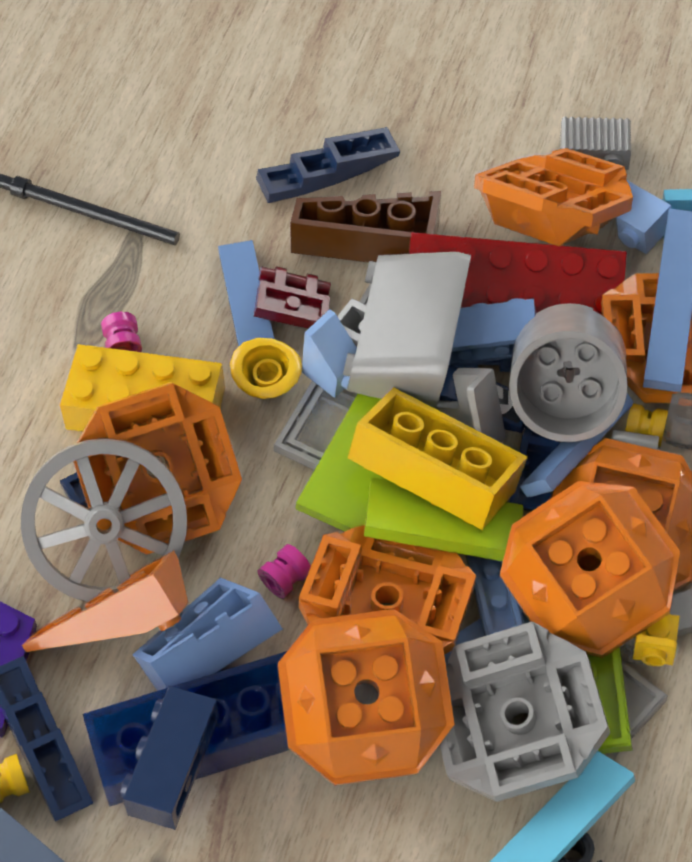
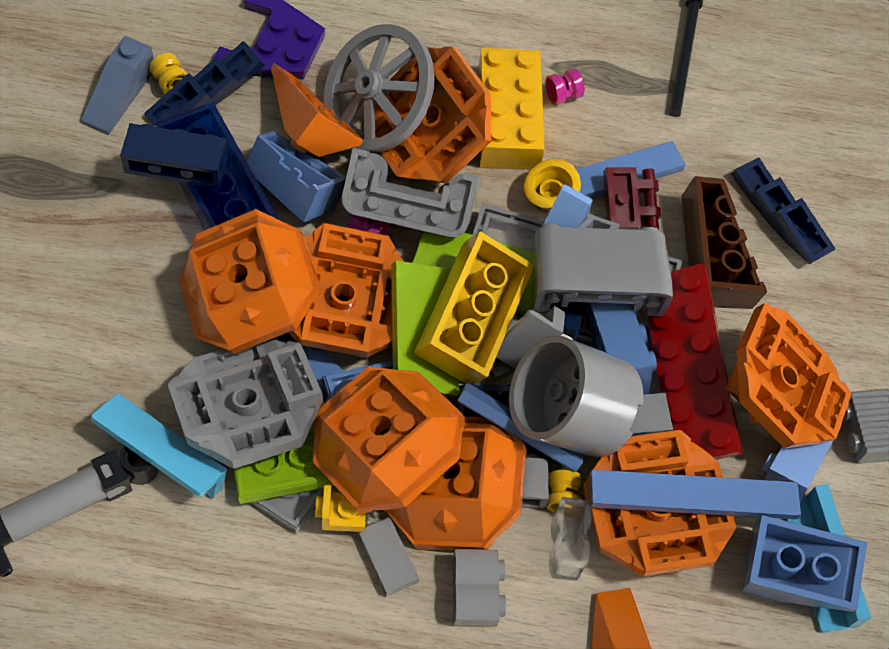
camera: 70 degrees right, 5 degrees up
none -> light grey windscreen [342,148,482,237]

